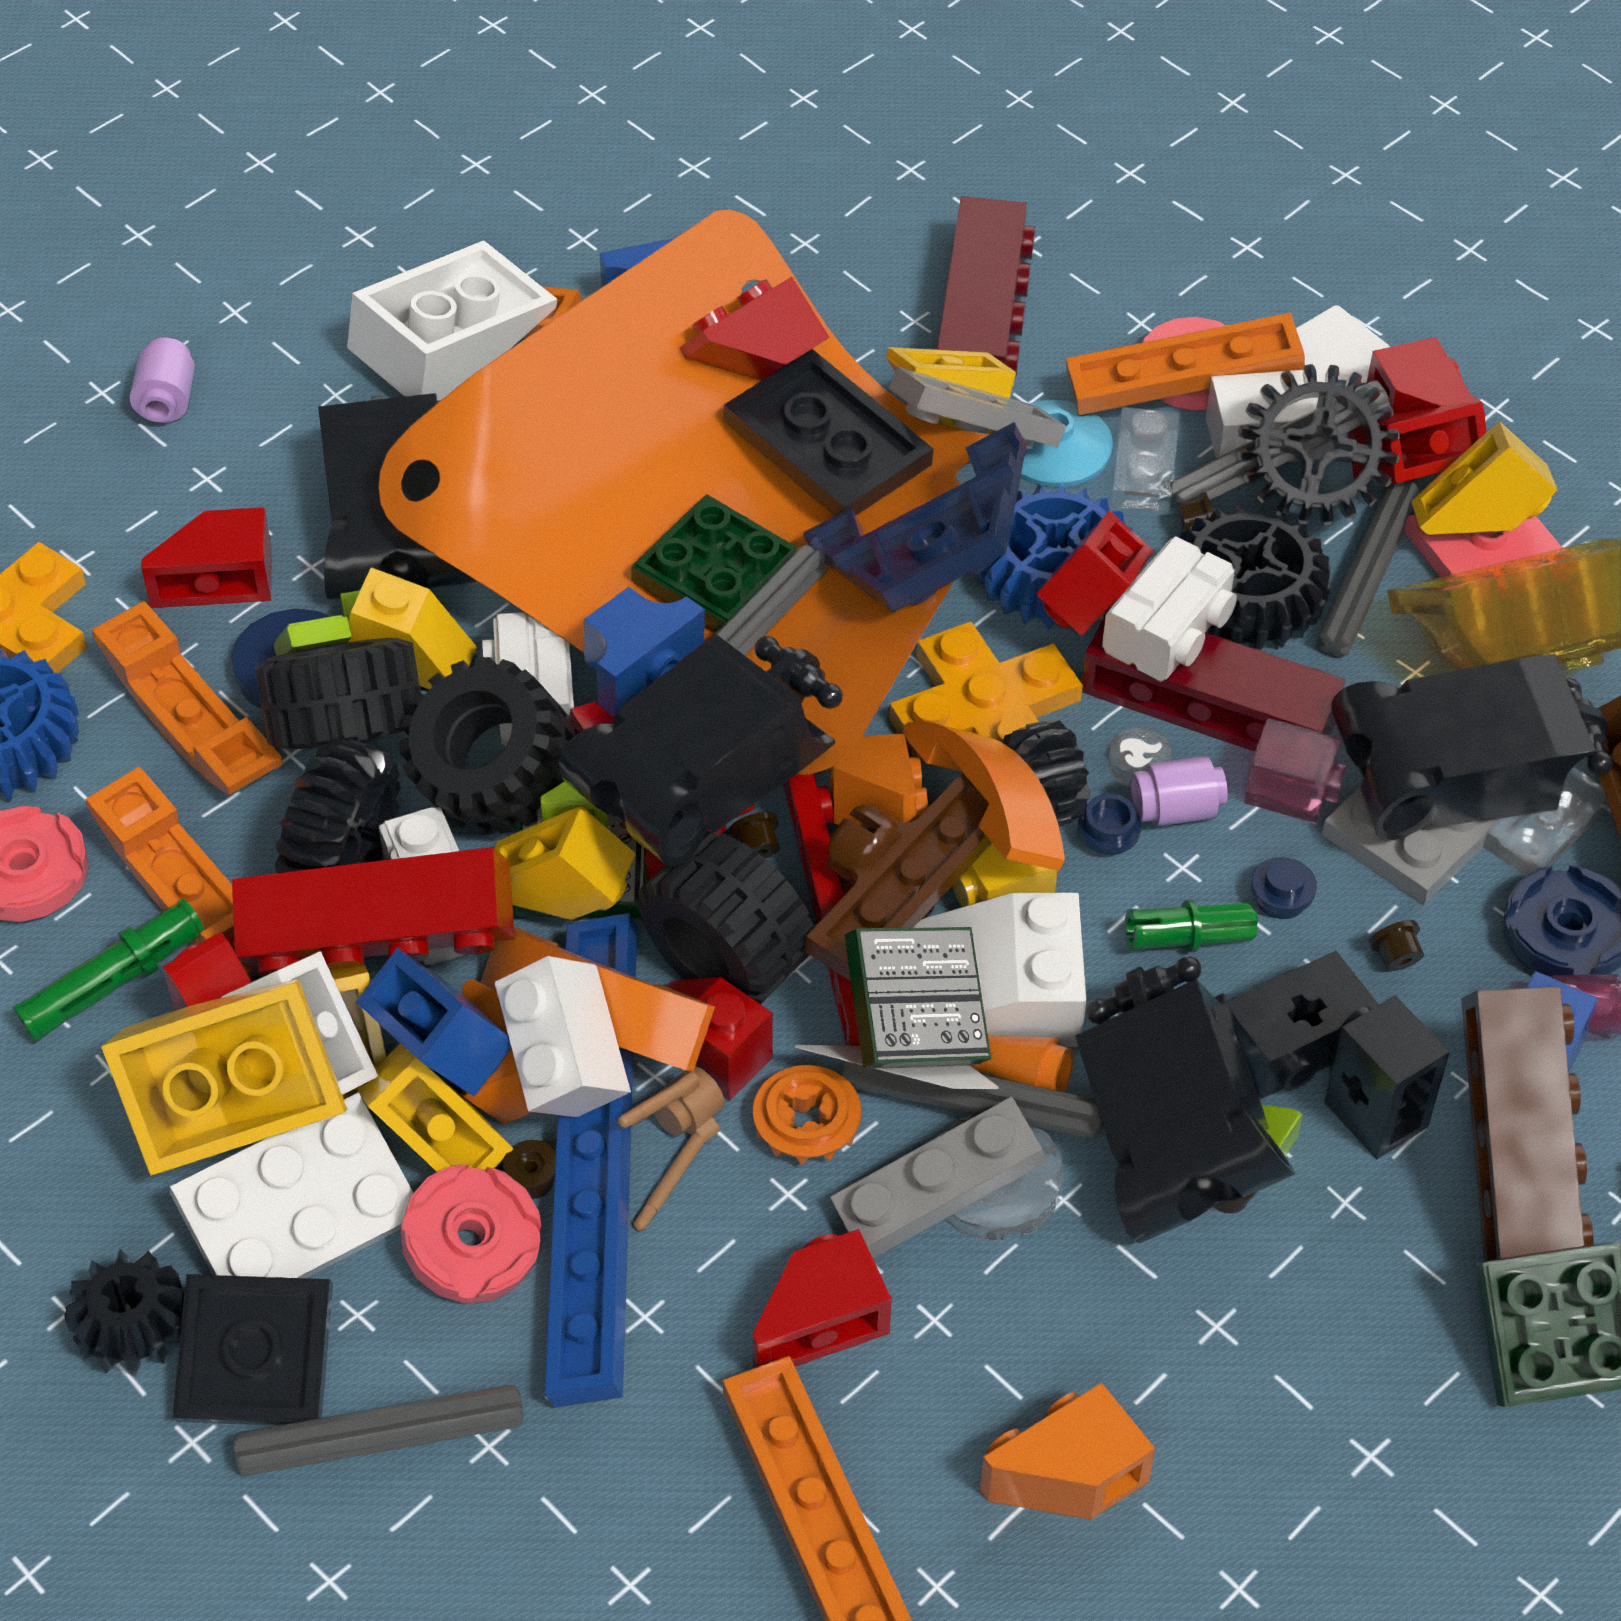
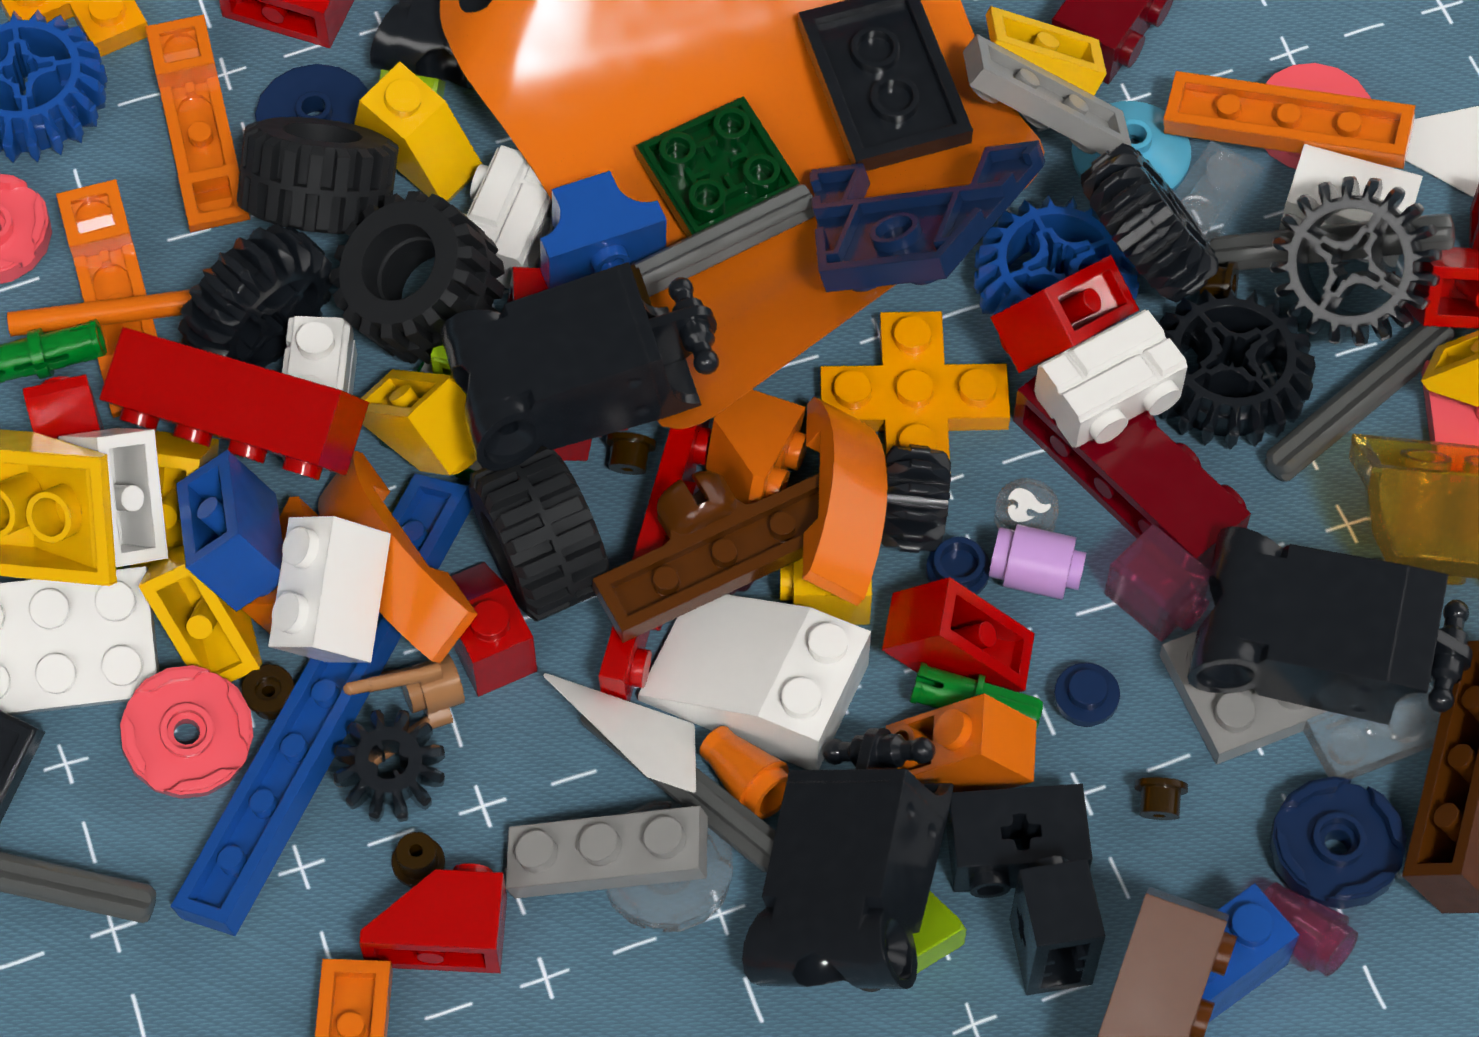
camera: 25 degrees right, 10 degrees up
lime tile [273,615,352,656] -> none
orange gear [753,1065,861,1165] -> none
tile [844,927,991,1069] -> none
none -> orange piece [7,289,192,337]
none -> black gear [333,709,445,822]
none -> dark brown piece [392,832,445,888]
none -> red slope [882,577,1035,692]
none -> orange slope [886,693,1037,792]
none -> black gear [1081,143,1219,302]

